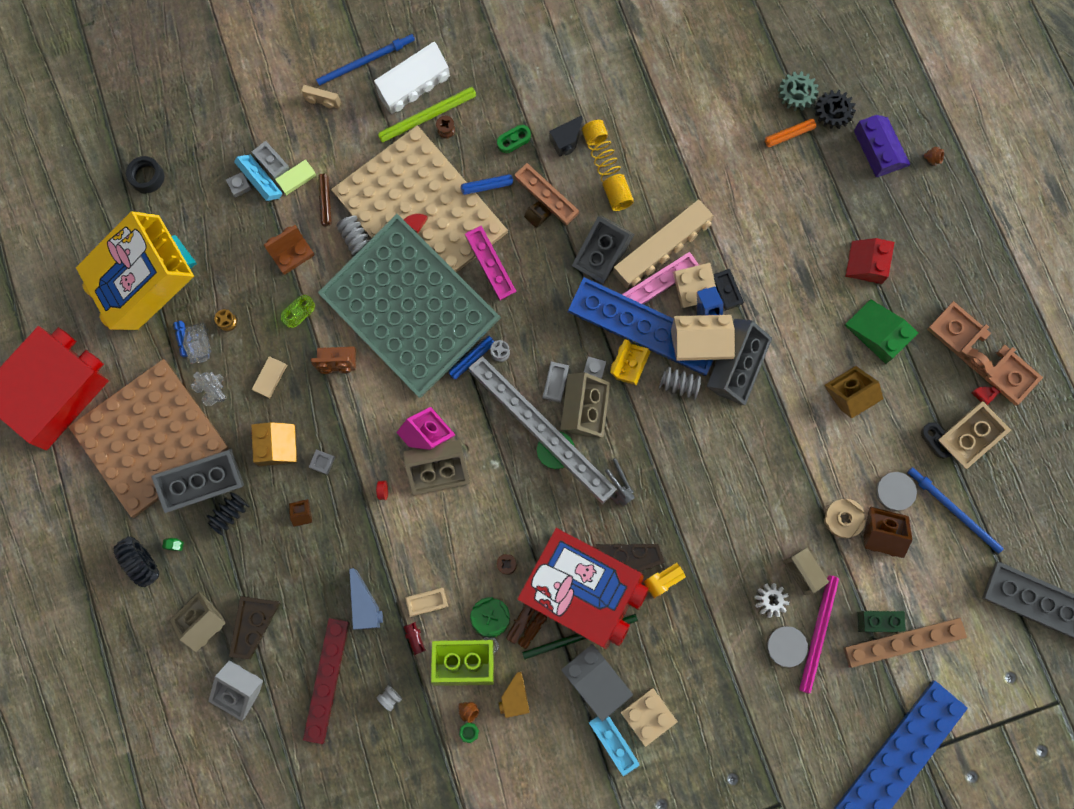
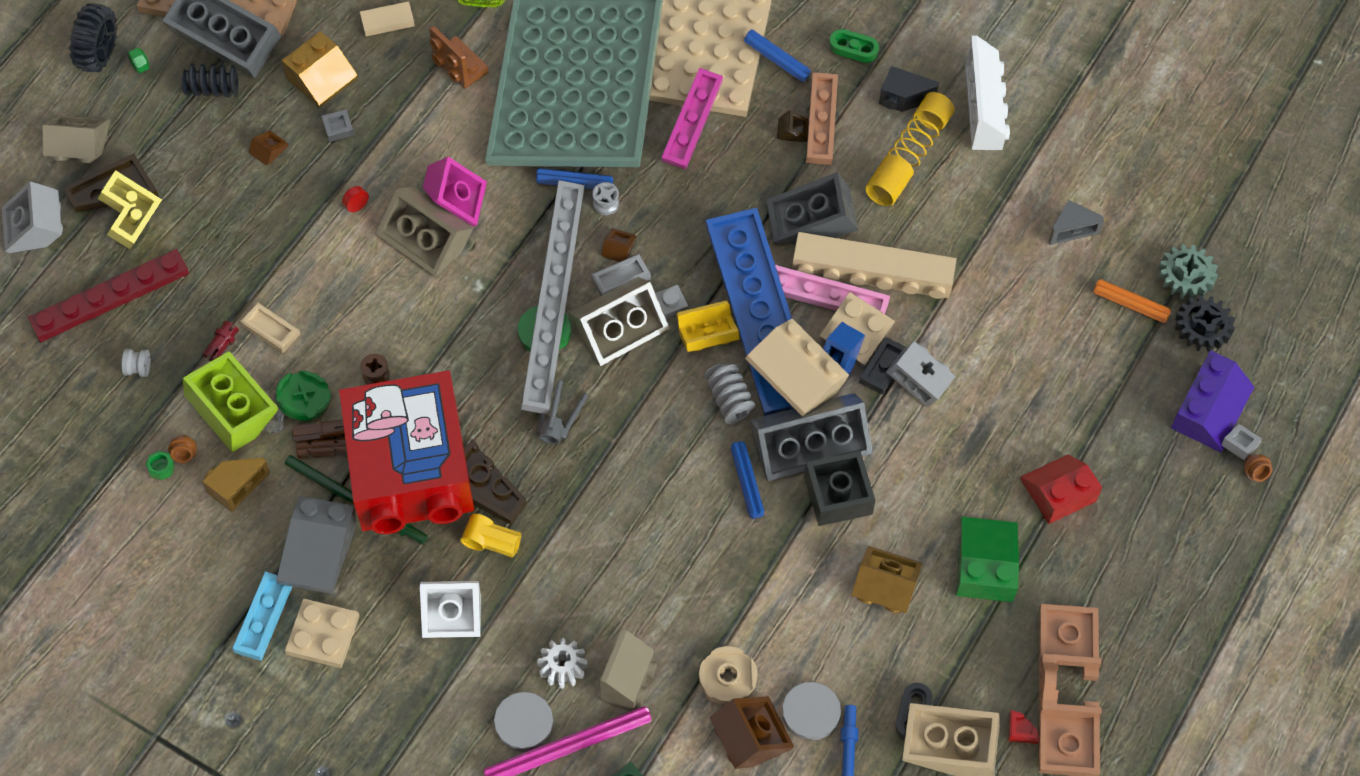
camera: 45 degrees right, 15 degrees down
sand blue slope [349,569,383,630] -> none
red tile [404,214,428,233] -> none
none -> light yellow brick [98,170,162,249]
none -> white slope [420,581,481,638]
none -> reddish brown slope [601,228,637,262]
none -> blue axle [731,441,764,519]
none -> pearl dark grey brick [804,451,876,526]
none -> light grey brick [886,341,955,407]
none -> white slope [965,36,1010,150]
none -> dark grey slope [1049,200,1104,245]
none -> light grey plate [1222,424,1262,461]

